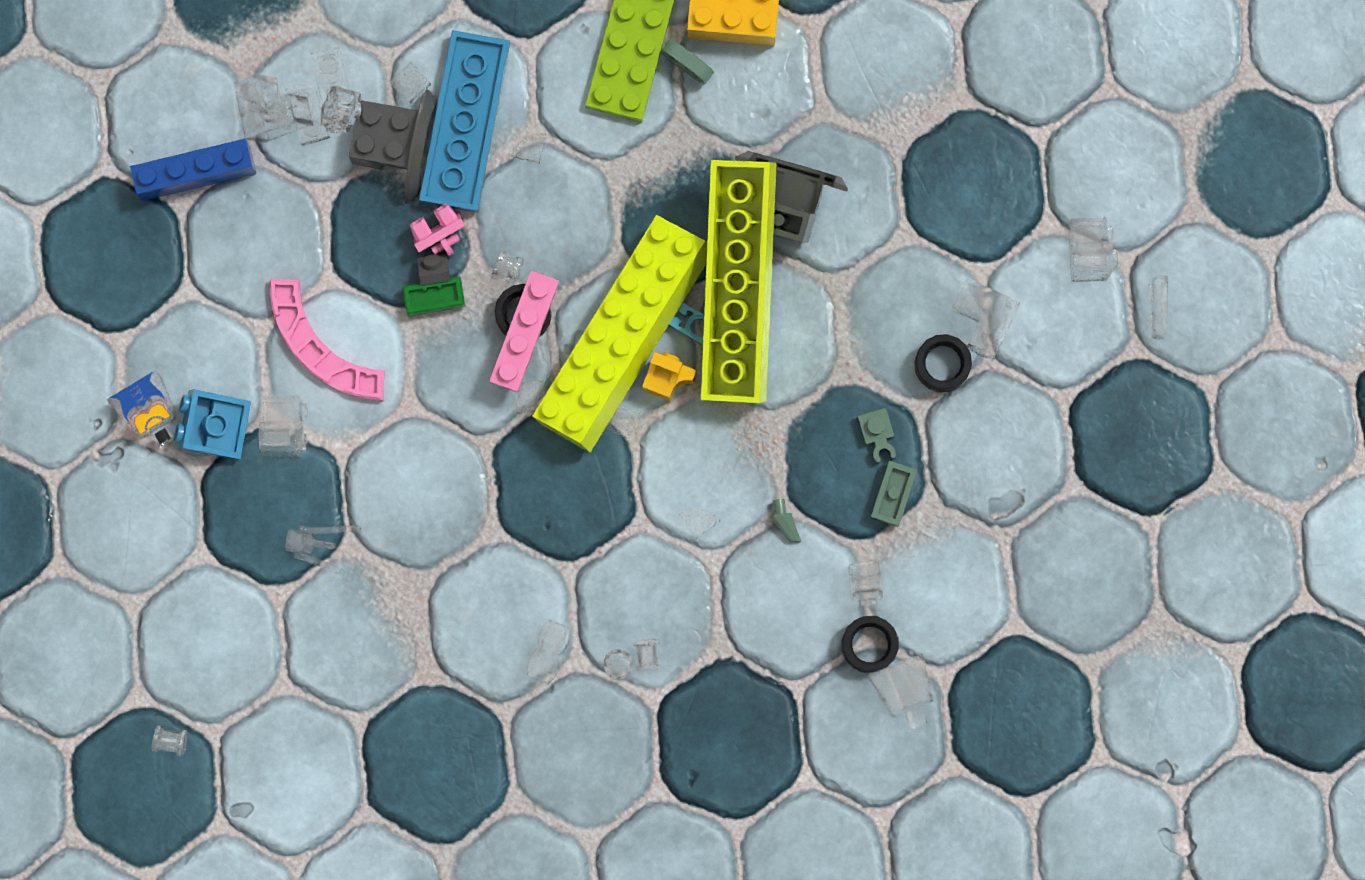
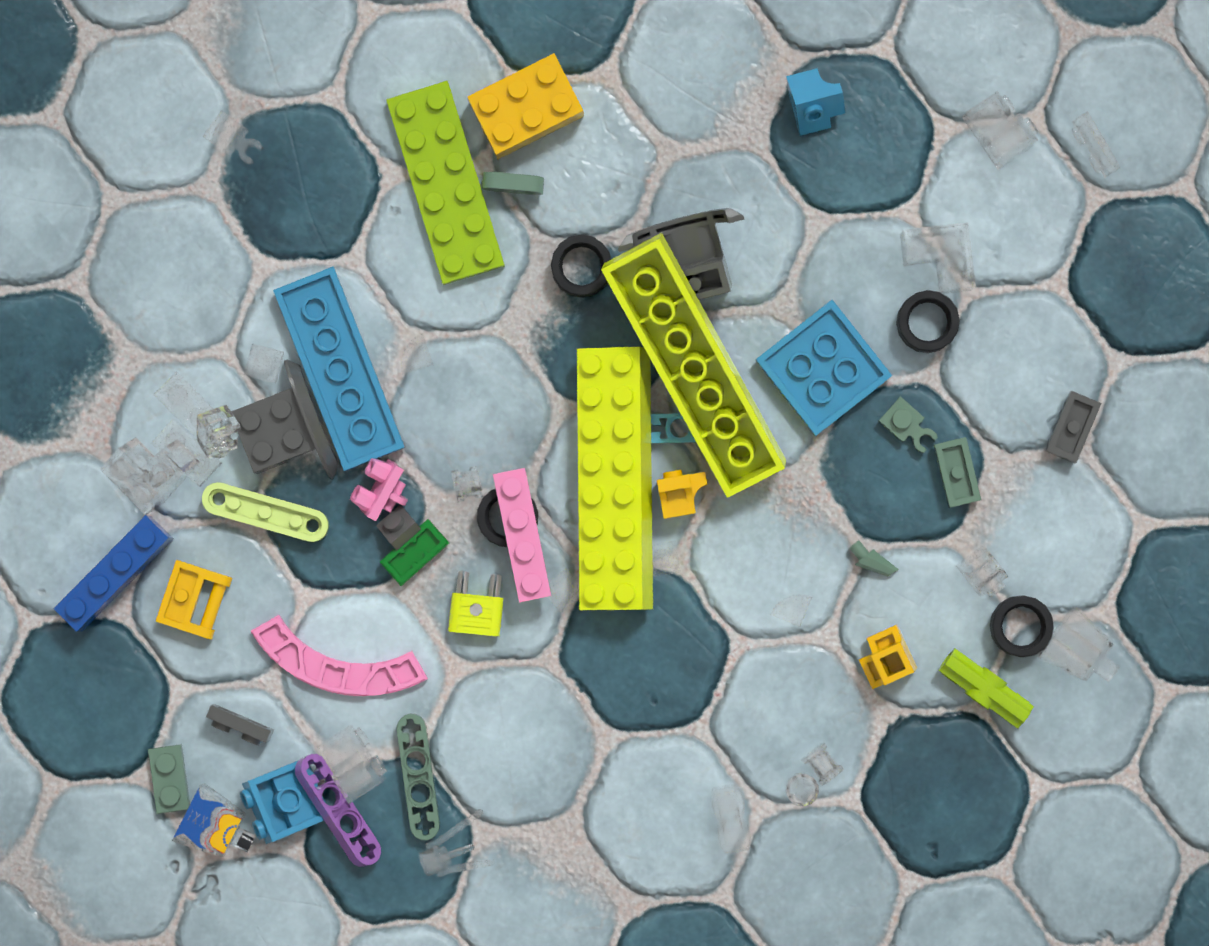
camera: 30 degrees left, 5 degrees up
none -> sand green plate [148,744,190,814]
none -> yellow plate [156,560,233,640]
none -> yellowish green plate [202,482,329,542]
none -> dark grey plate [206,704,274,746]
none -> medium lavender beam [295,754,381,867]
none -> sand green beam [397,713,440,840]
none -> neon yellow piece [448,571,504,637]
none -> black tyre [551,234,611,298]
none -> dark azure plate [755,300,892,436]
none -> dark azure brick [786,68,845,136]
none -> yellow brick [859,624,917,689]
none -> lime piece [938,648,1034,729]
none -> dark grey plate [1045,391,1102,464]

